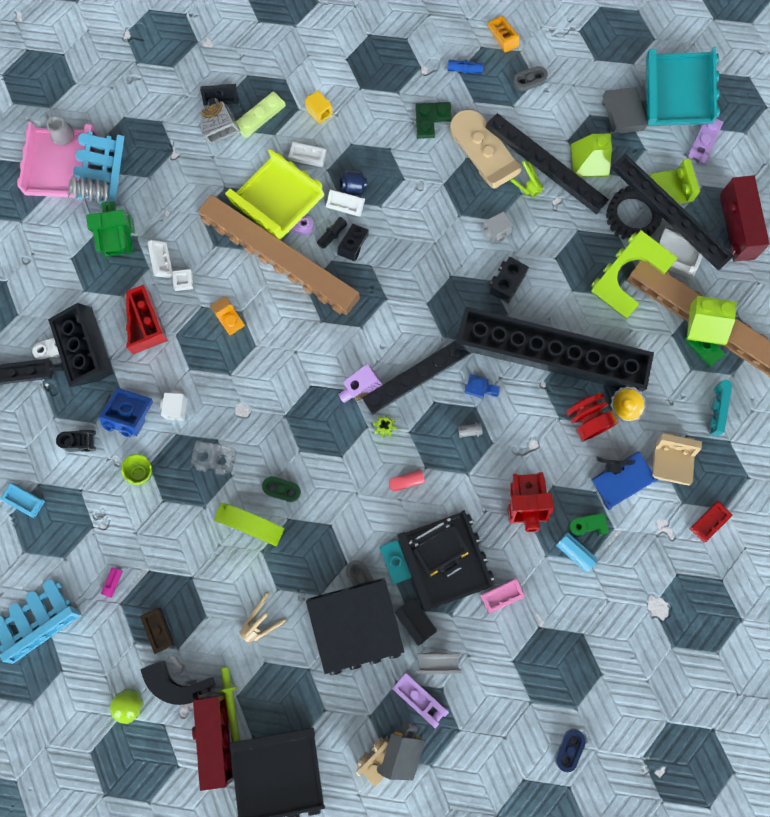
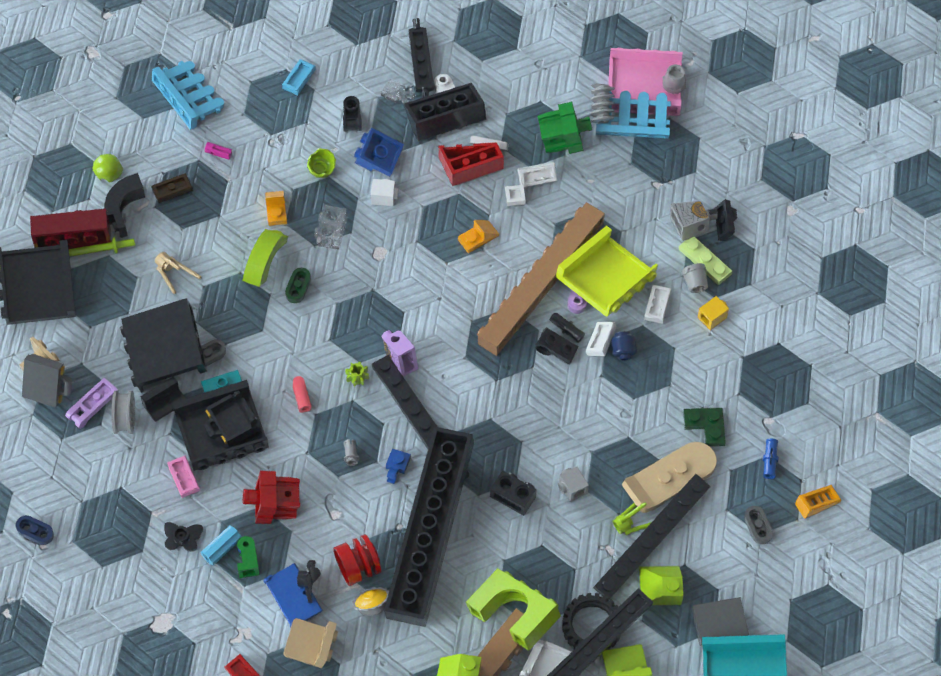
camera: 85 degrees right, 15 degrees down
none -> black animal [164,522,203,552]
none -> light orange slope [265,191,287,226]
none -> clear plate [381,79,415,104]
none -> white plate [470,136,509,151]
none -> light grey piece [682,263,708,293]

